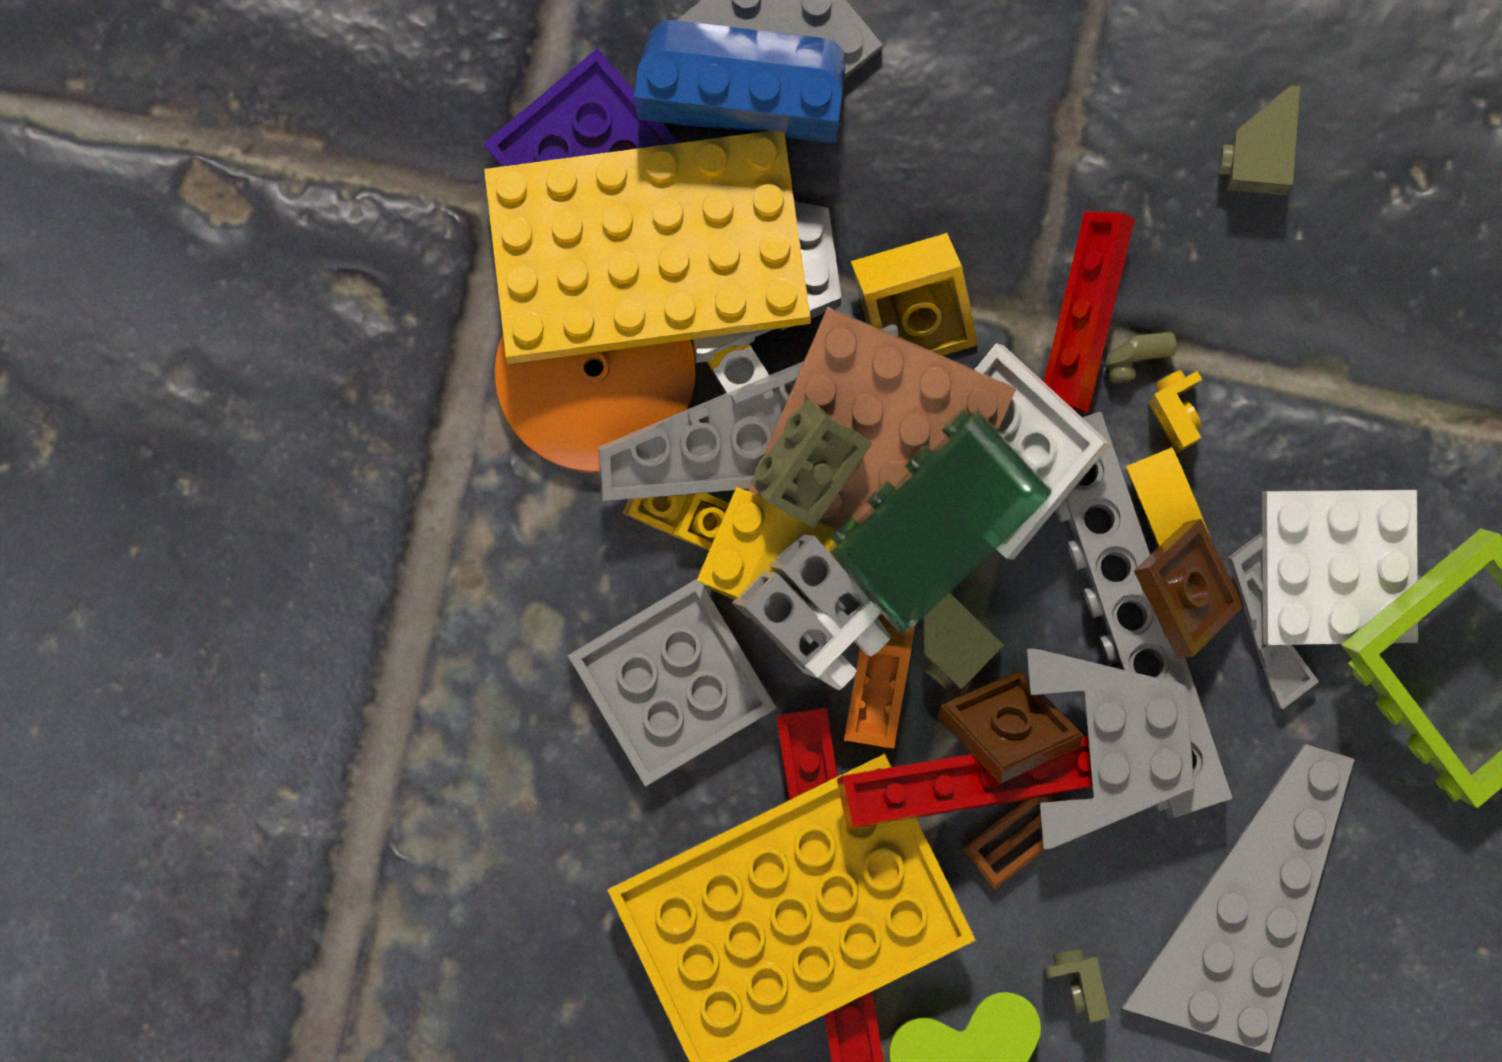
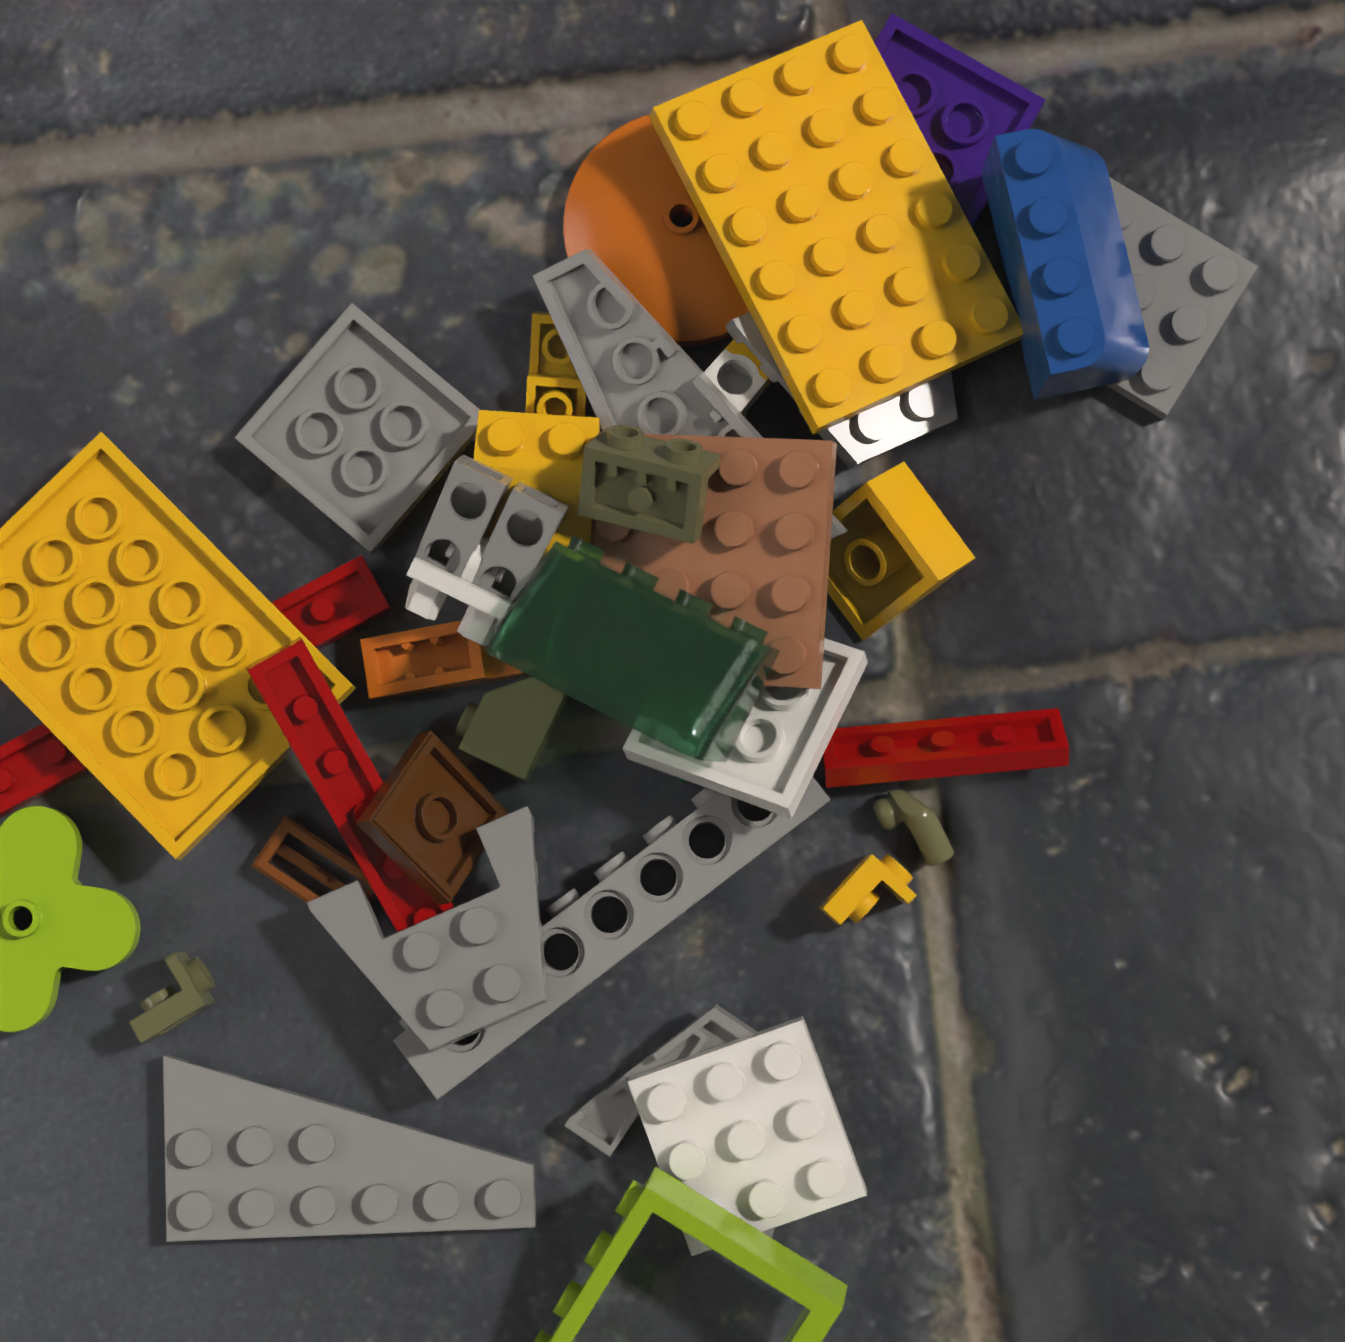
camera: 70 degrees right, 0 degrees up
yellow slope [1126,447,1210,547] -> none
reddish brown plate [1134,518,1244,659] -> none
olive slope [1219,85,1301,195] -> none

